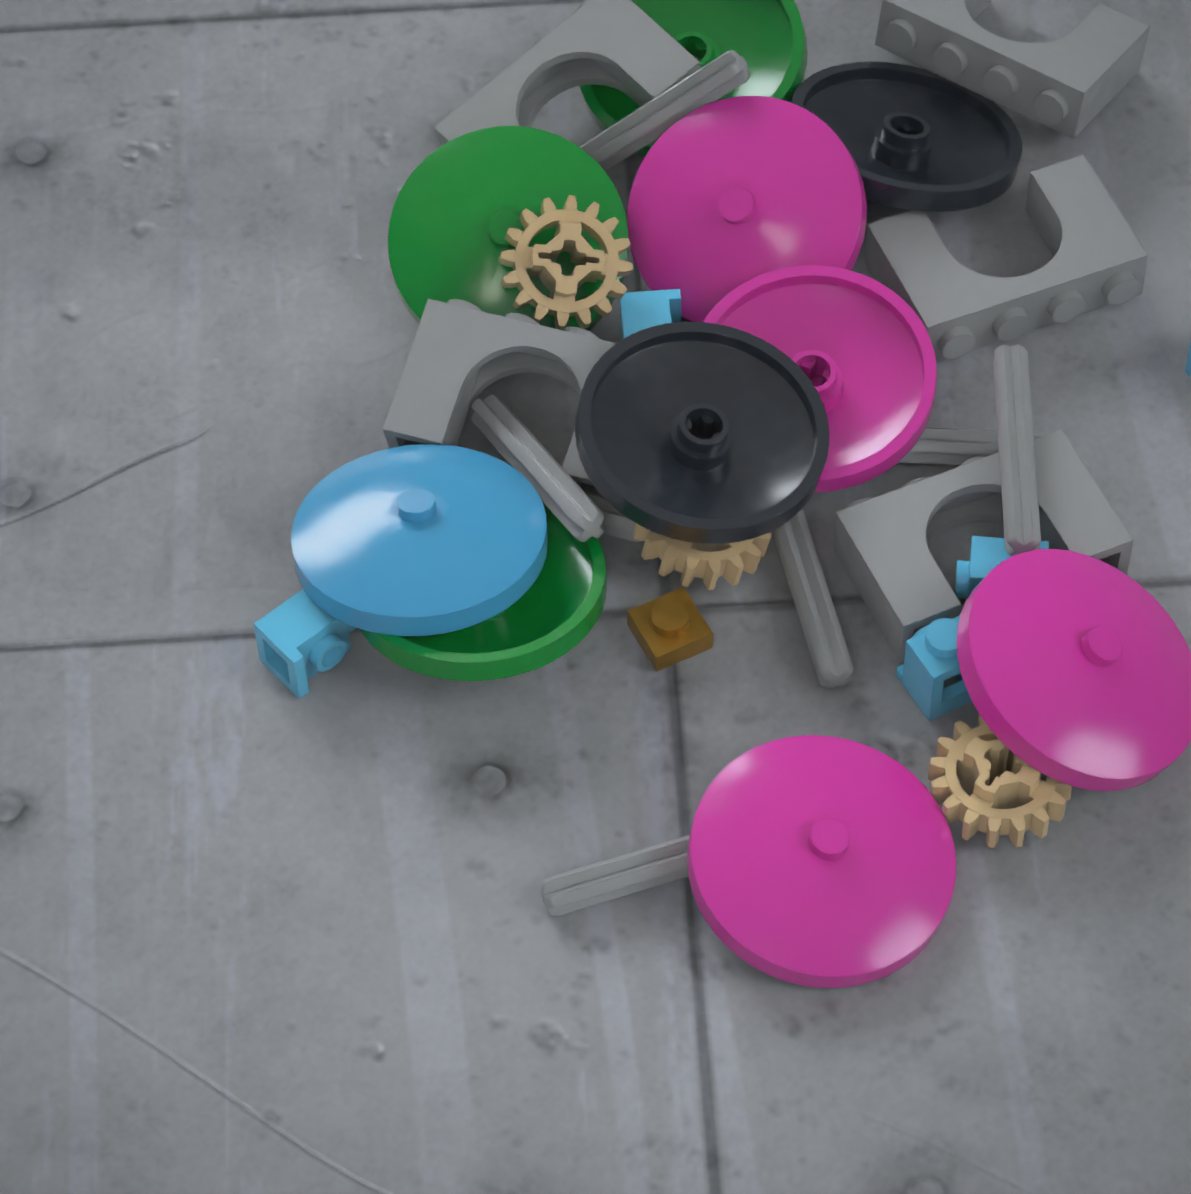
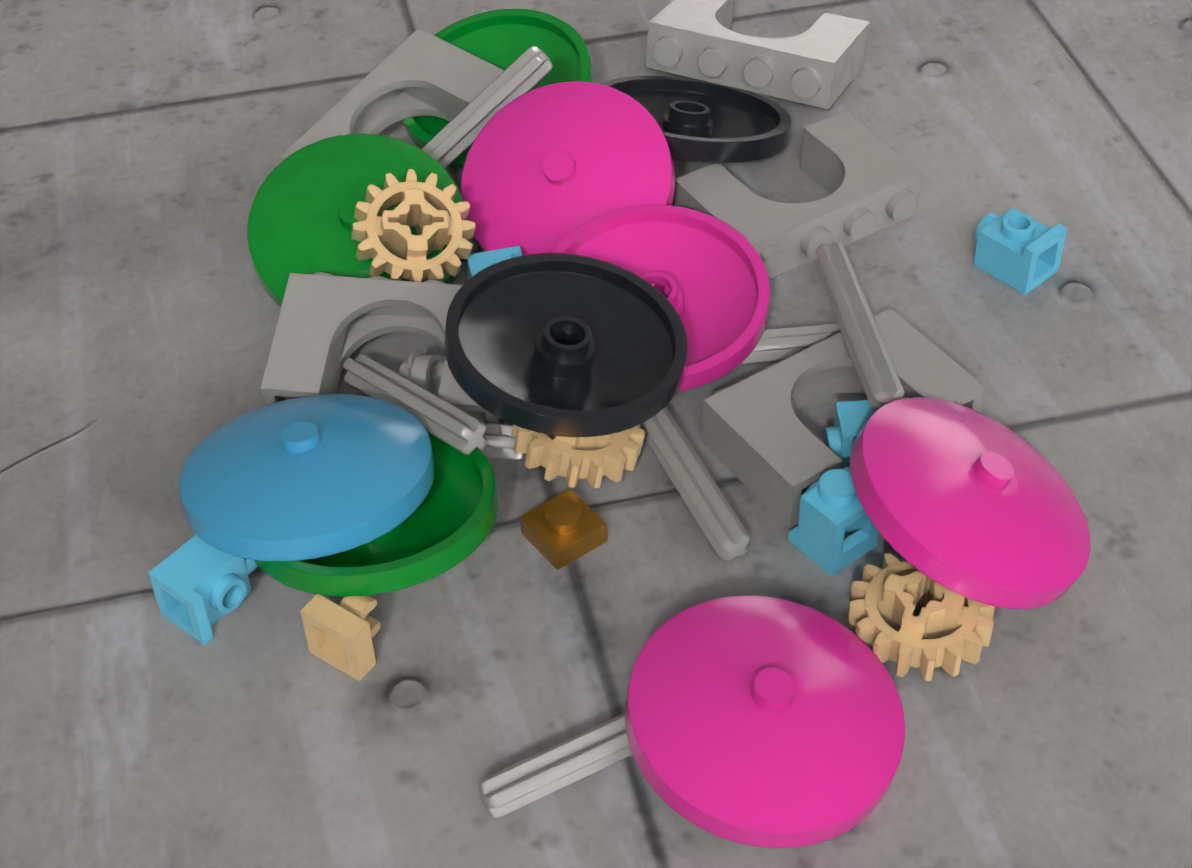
camera: 10 degrees left, 10 degrees down
none -> tan tile [300,594,381,682]
none -> light grey plate [399,349,444,395]

